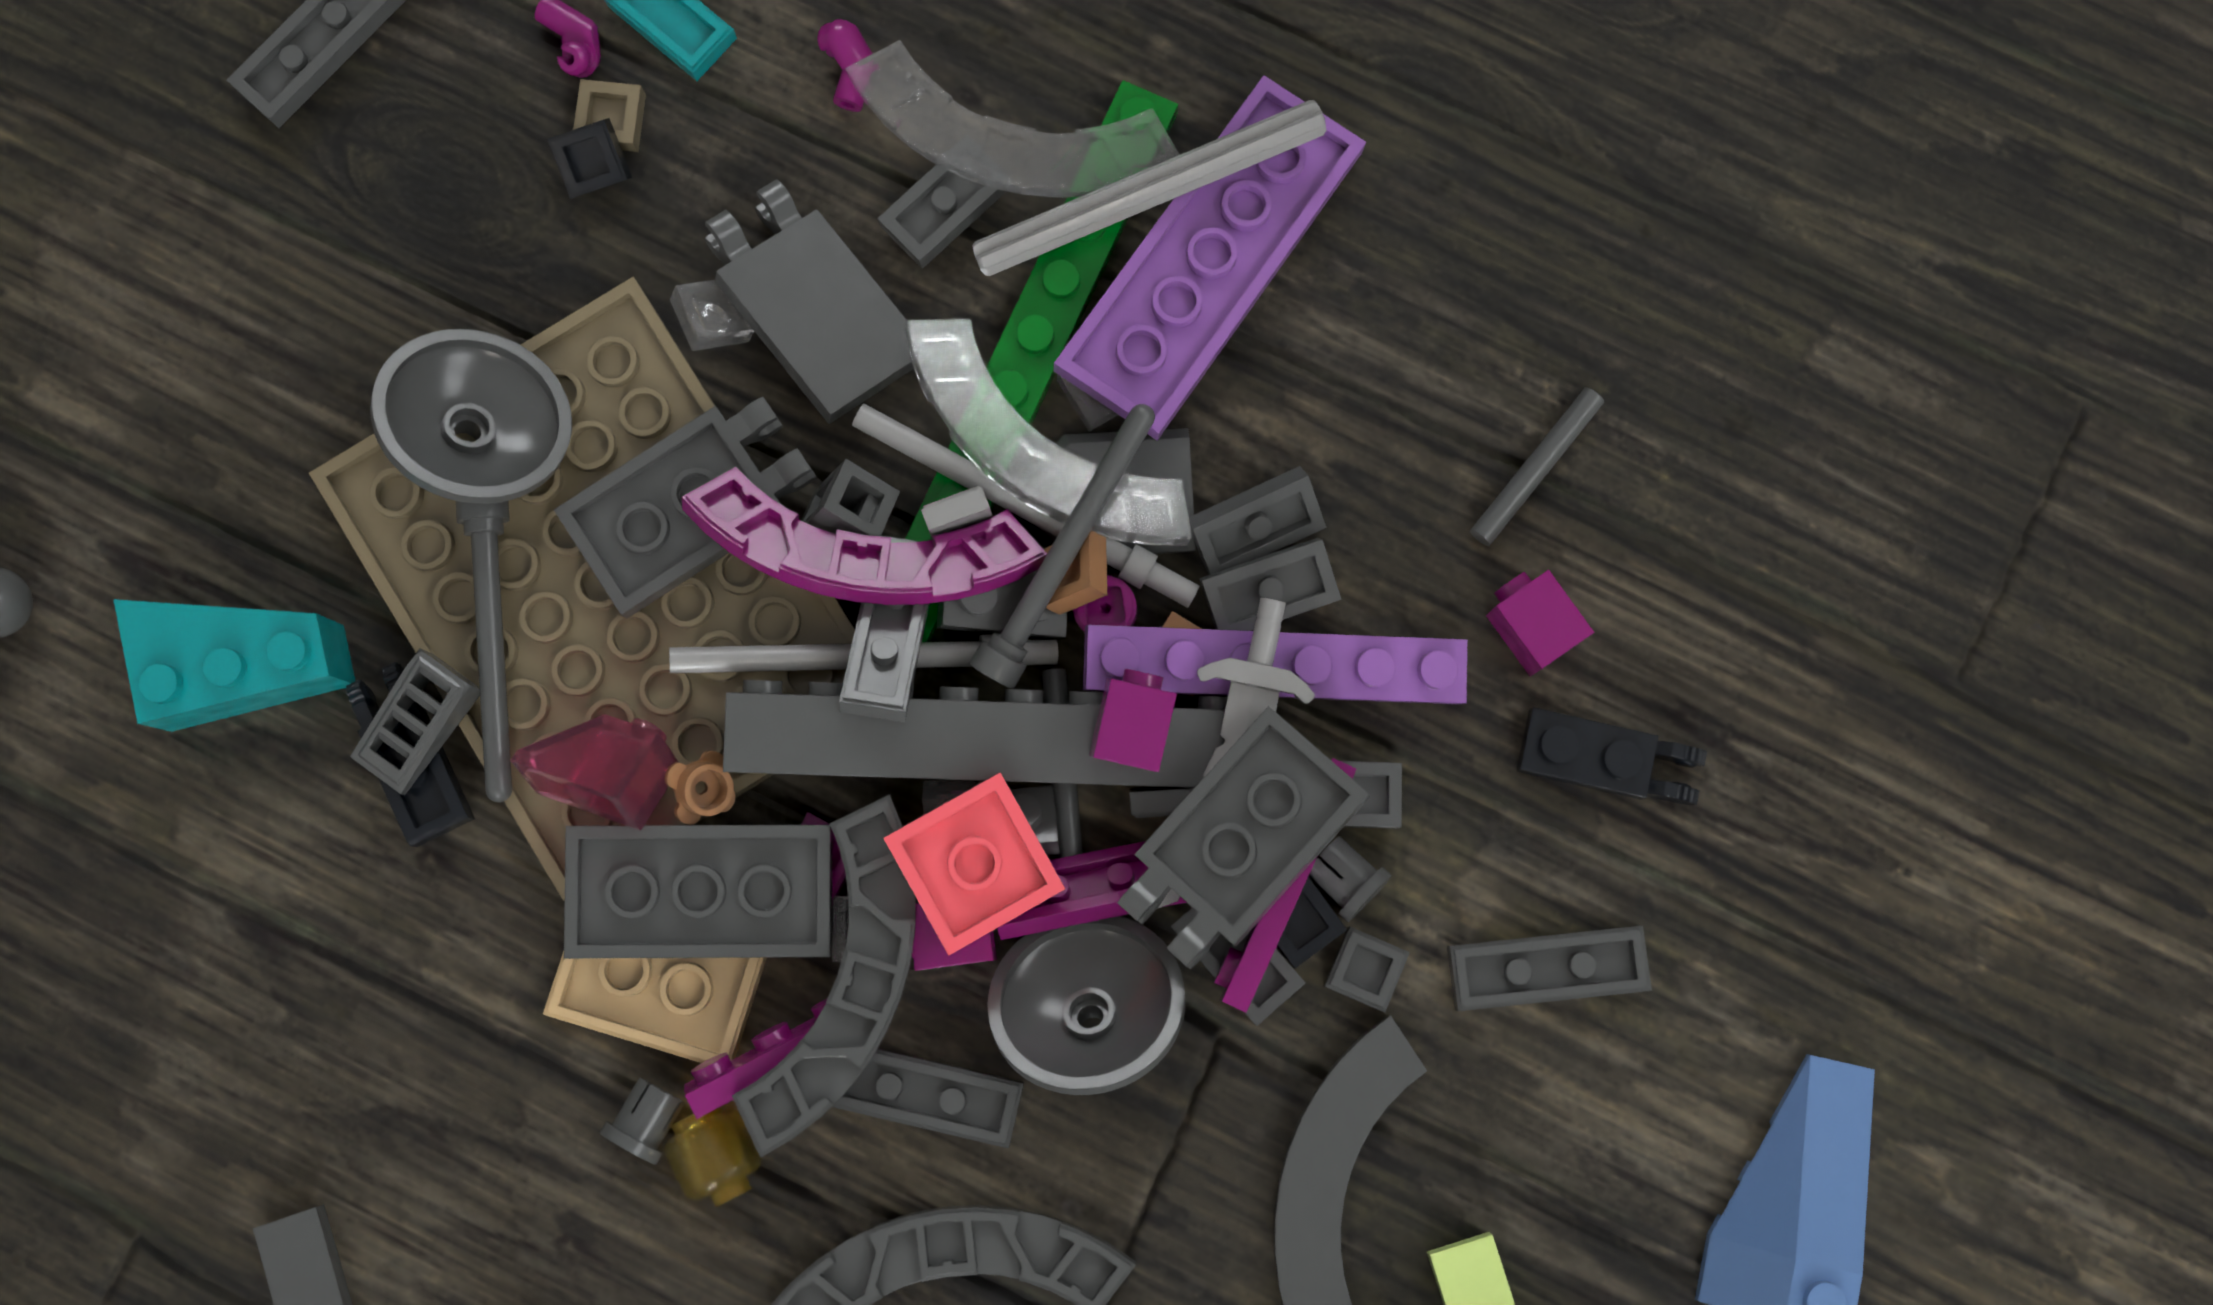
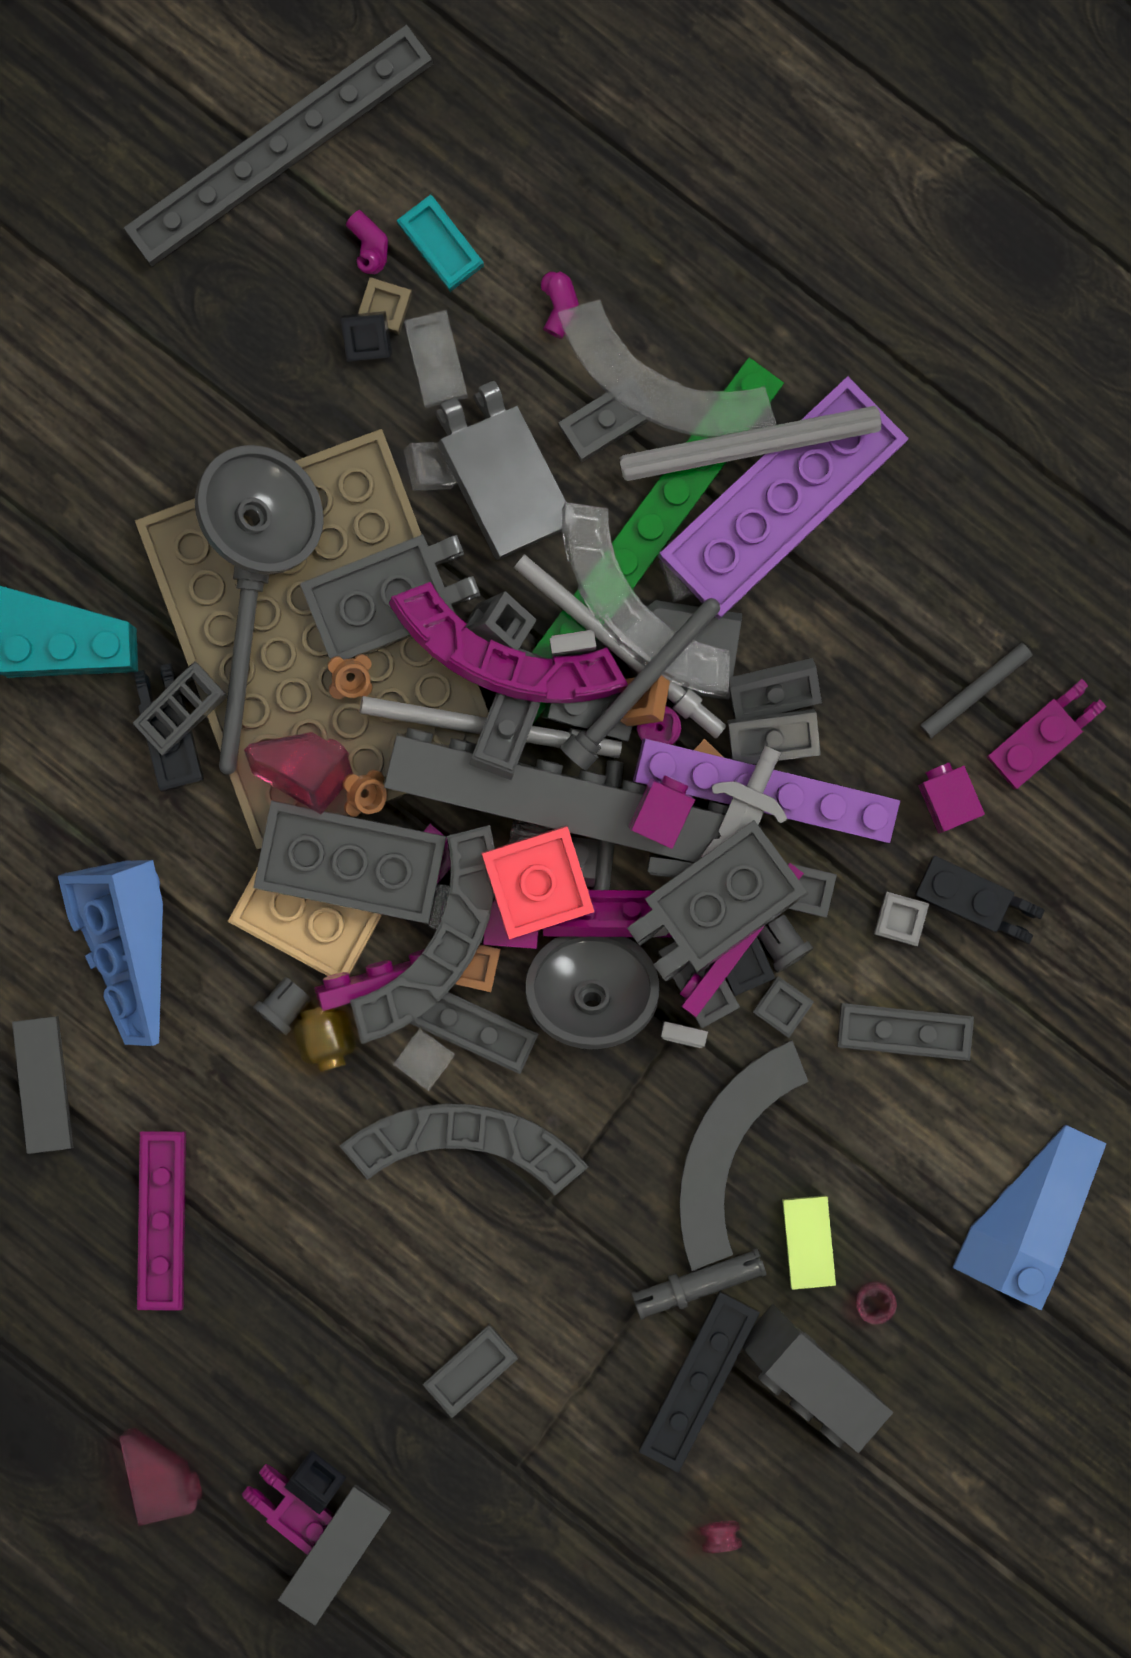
camera: 10 degrees right, 5 degrees up
none -> medium blue wedge [58,860,163,1046]
none -> medium nougat plate [327,654,373,699]
none -> clear plate [393,1029,456,1091]
none -> clear plate [404,310,468,408]
none -> medium nougat plate [455,945,501,992]
none -> light grey tile [660,1021,708,1048]
none -> light grey tile [874,892,929,946]
none -> magenta hinge [986,679,1107,790]

